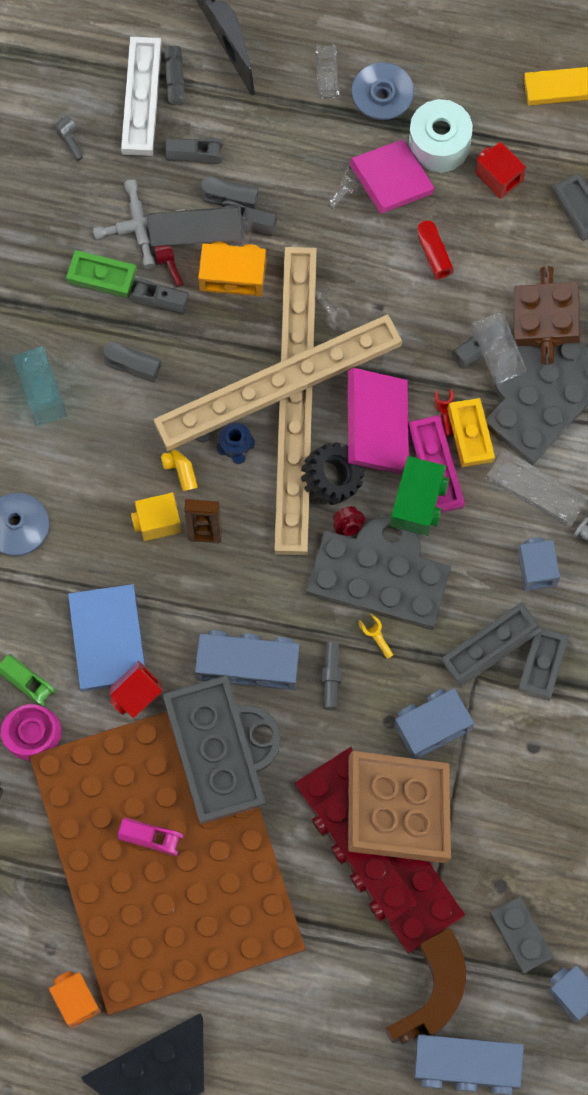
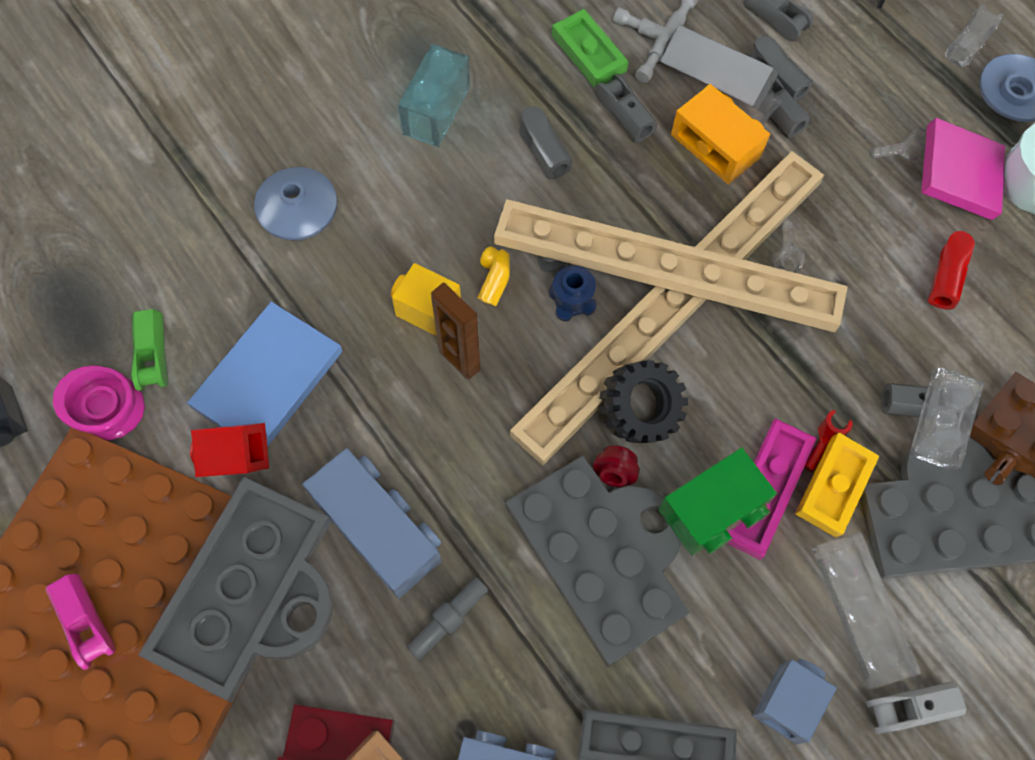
camera: 40 degrees right, 5 degrees down
dark red hand [155,245,184,288] -> none
dark pink tile [348,368,409,474] -> none
yellow hand [359,613,394,659] -> none

